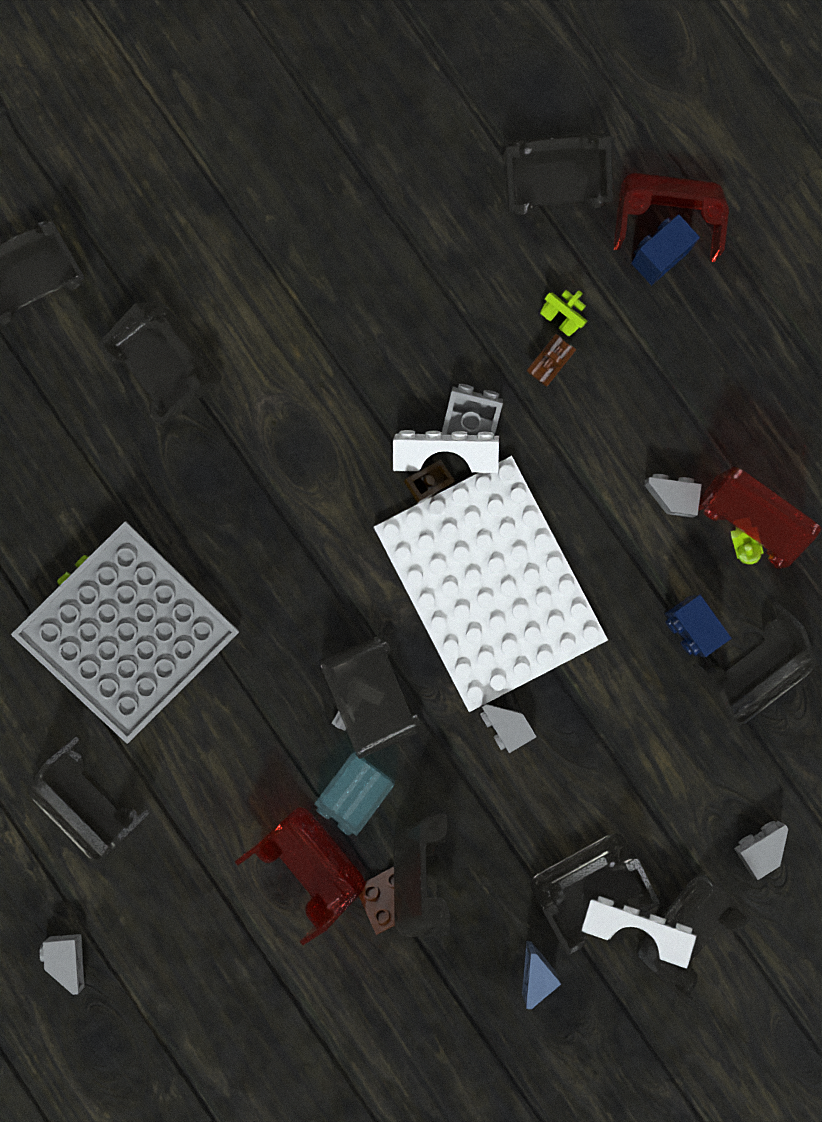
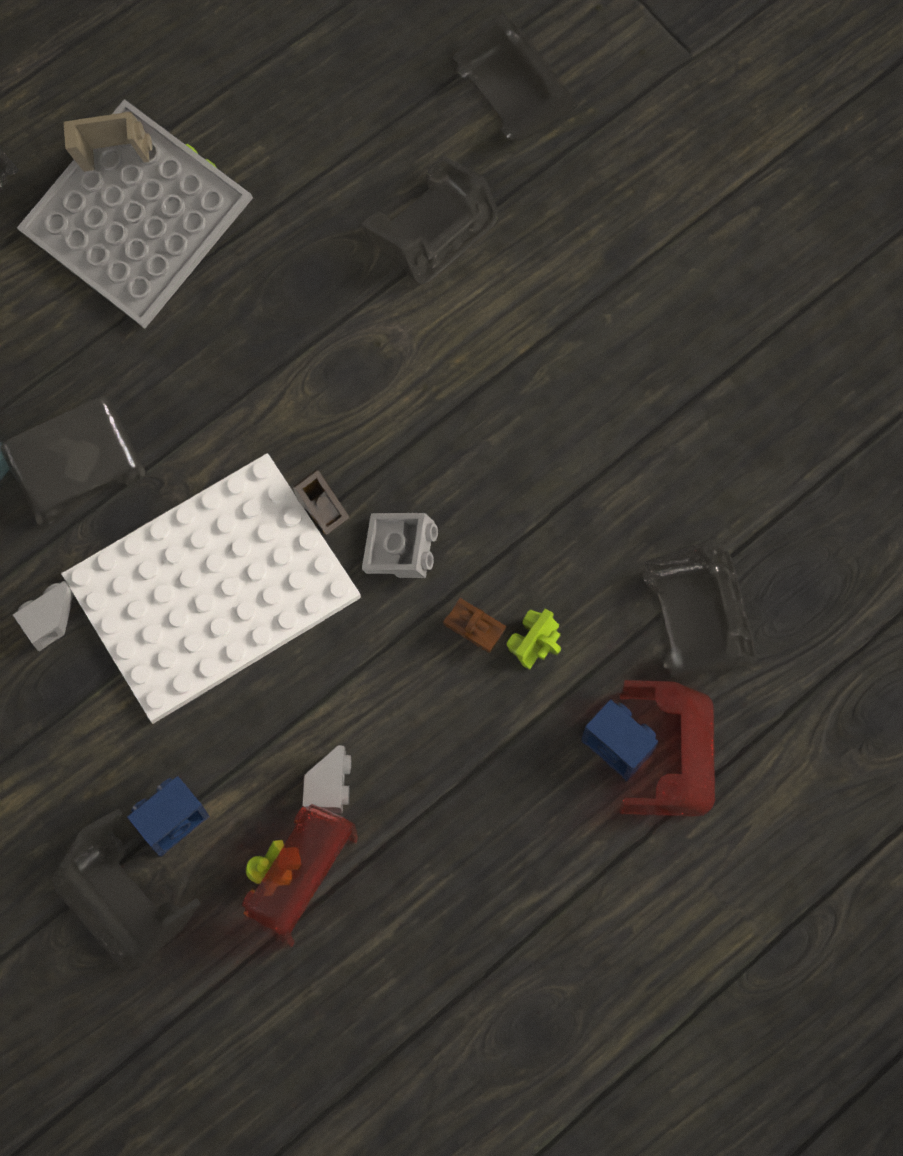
camera: 85 degrees right, 15 degrees down
white arch [393,430,499,473] -> none
none -> dark tan panel [64,112,152,172]

